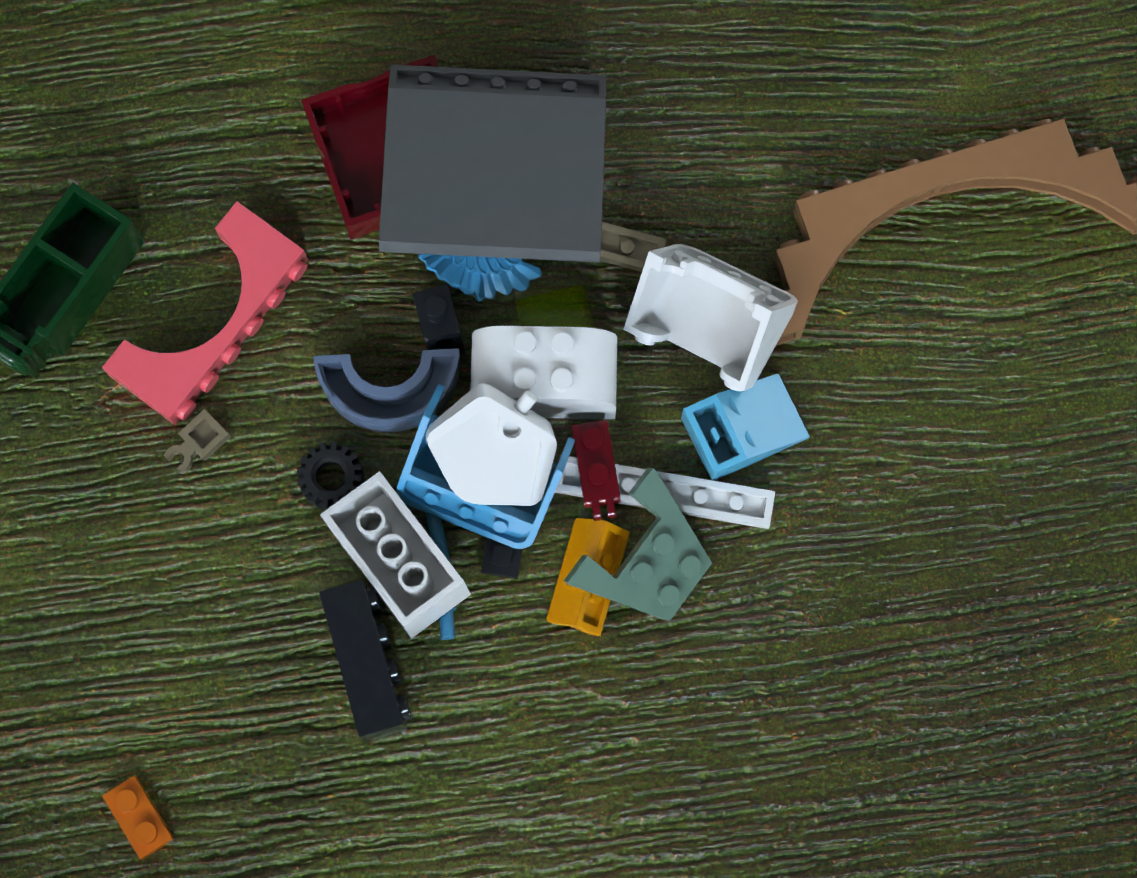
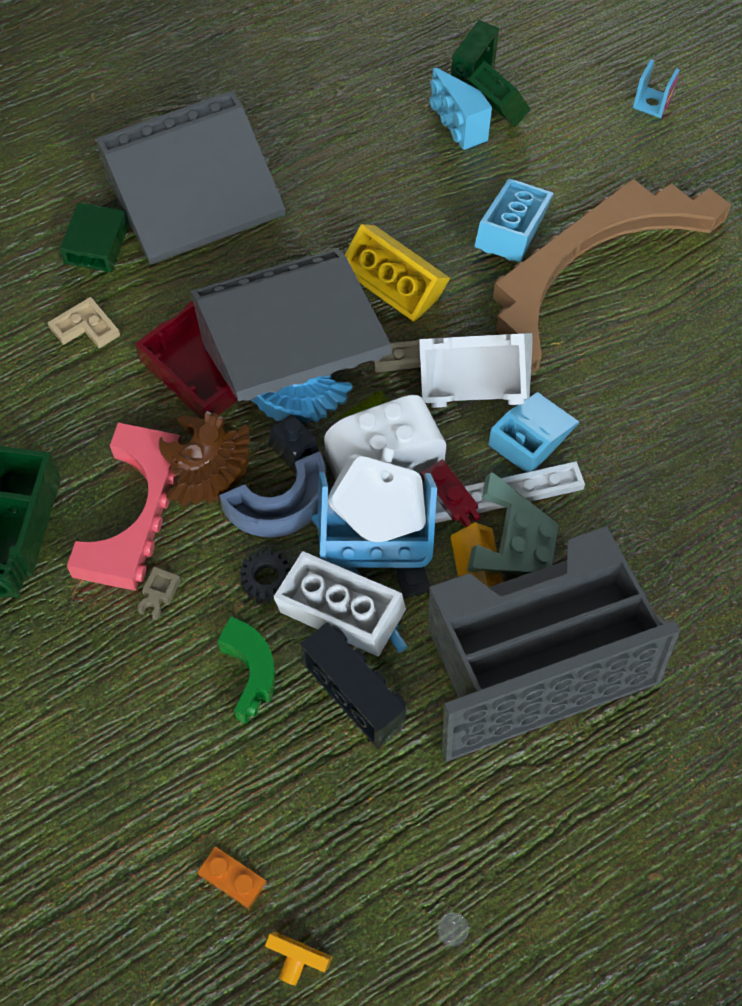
camera: 25 degrees left, 15 degrees down
none -> tan plate [47,297,120,348]
none -> reddish brown piece [159,411,250,506]
none -> green arch [218,616,276,724]
none -> yellow slope [345,224,450,322]
none -> dark grey piece [428,526,680,762]
none -> medium azure slope [474,178,553,262]

